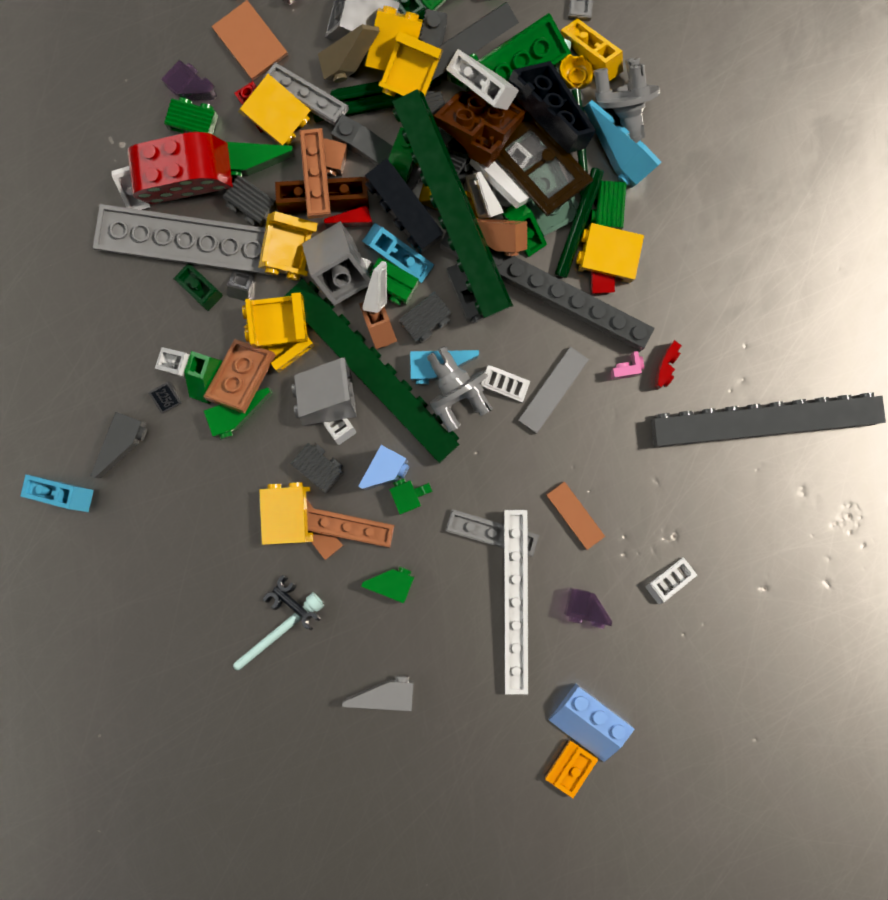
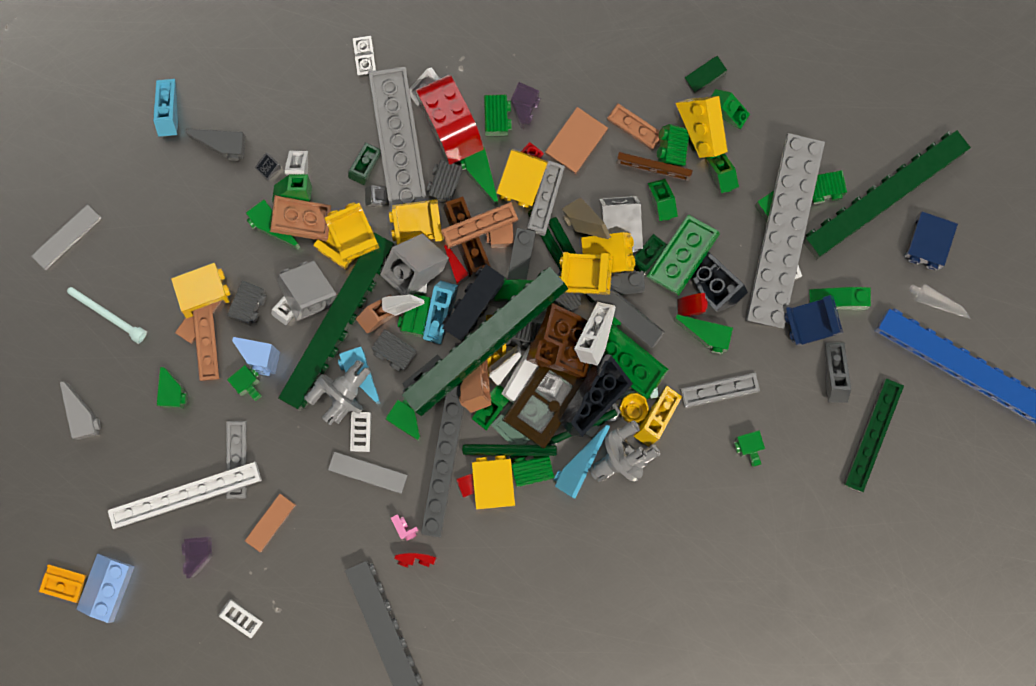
camera: 70 degrees right, 5 degrees down
black bar [263,575,321,630] -> none
none -> light grey tile [31,204,102,270]
none -> white slope [353,36,376,75]
none -> green slope [386,399,421,441]

